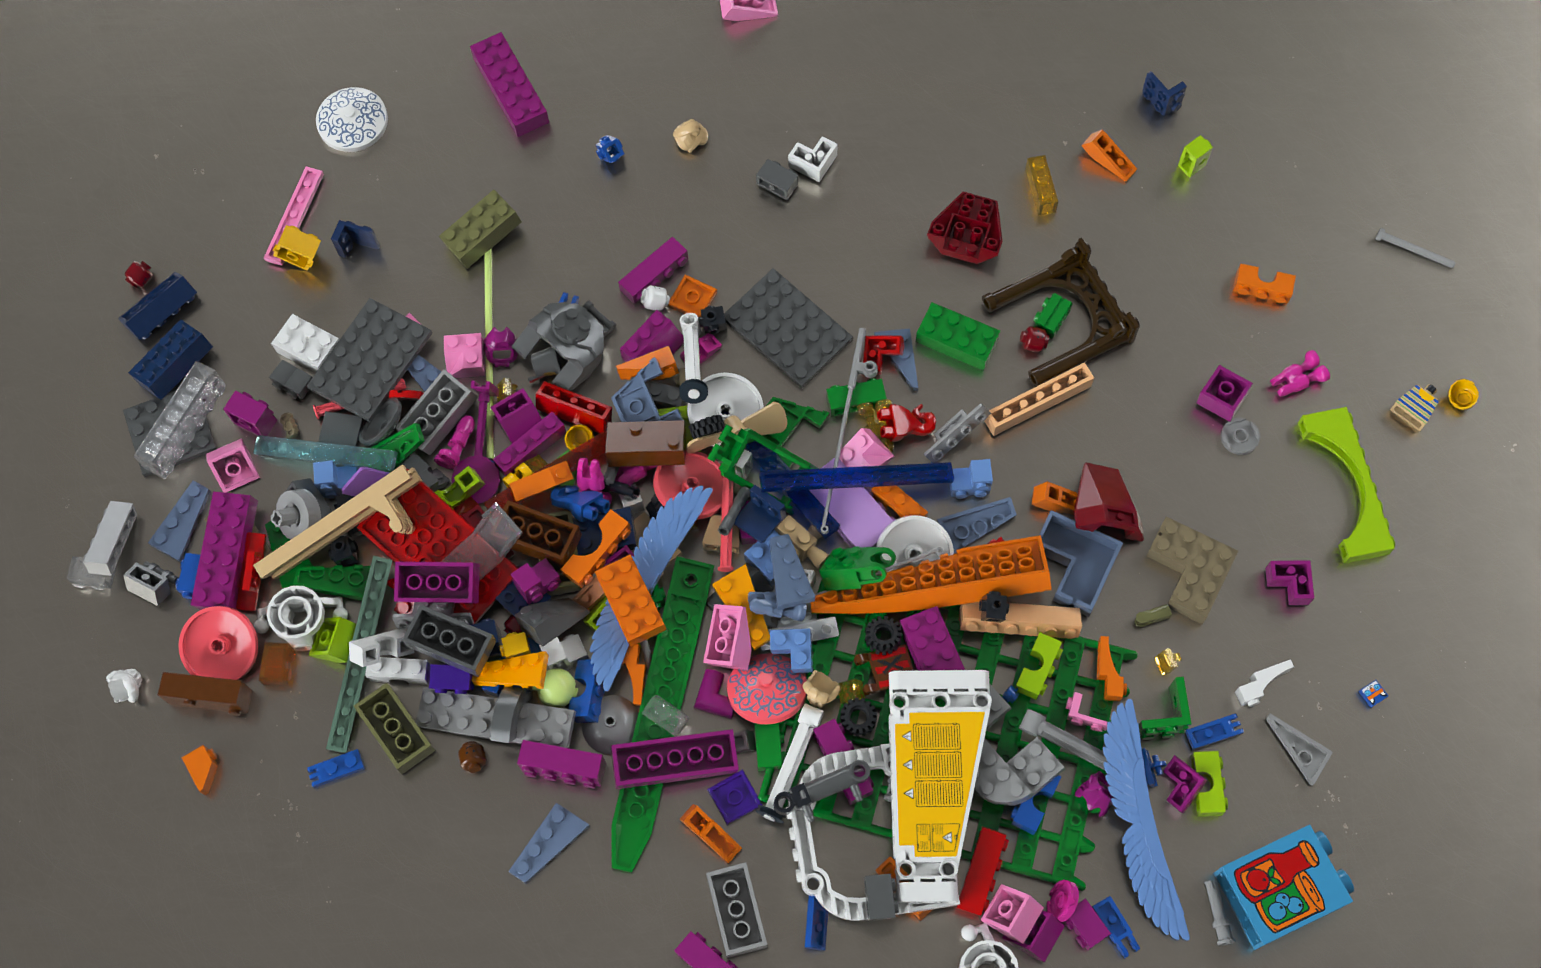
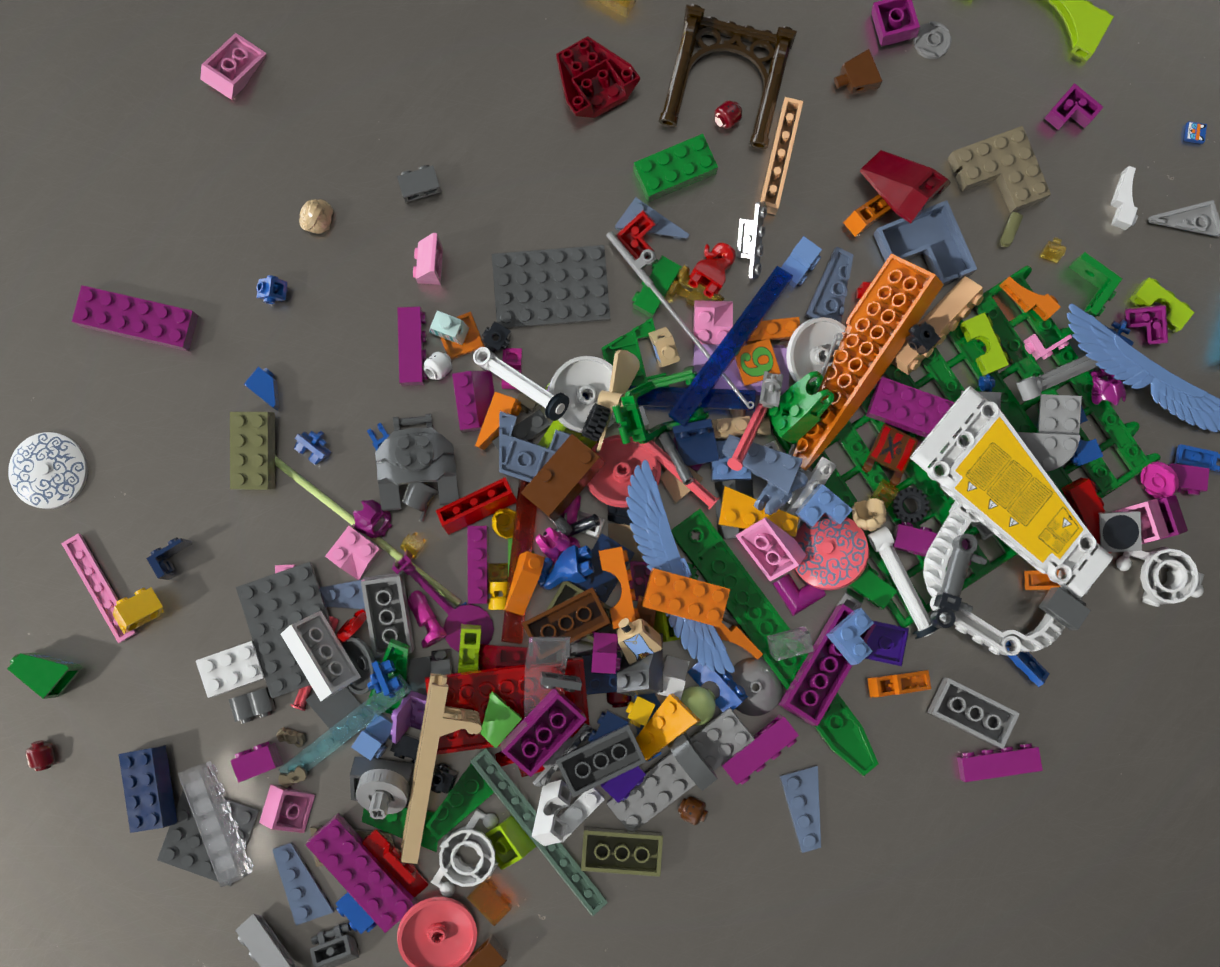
camera: 55 degrees left, 15 degrees up
dark blue slope [118,272,197,340] -> none
blue hinge [307,749,365,788] -> none
magenta slope [491,388,542,443] -> none
white brick [788,136,838,182] -> none
black tyre [865,616,902,655] -> none
green brick [1033,293,1073,339] -> none
blue hinge [1185,713,1244,750] -> none
none -> green slope [7,653,82,699]
none -> blue slope [244,367,280,410]
none -> dark tan piece [278,765,307,789]
none -> white slope [281,611,361,701]
none -> blue hips [294,431,332,465]
none -> blue hips [367,660,403,698]
none -> bright pink slope [413,233,443,285]
none -> light aqua torso [429,311,469,345]
none -> bright green slope [480,691,522,748]
none -> dark grey plate [539,671,582,692]
none -> tan torso [617,618,663,664]
none -> tan torso [648,327,680,367]
none -> coral axle [727,403,769,471]
none -> tile [732,338,781,386]
none -> light grey hips [759,371,784,408]
none -> medium blue brick [826,608,874,665]
none -> reddish brown torso [834,49,882,94]
none -> black tile [1099,511,1142,552]

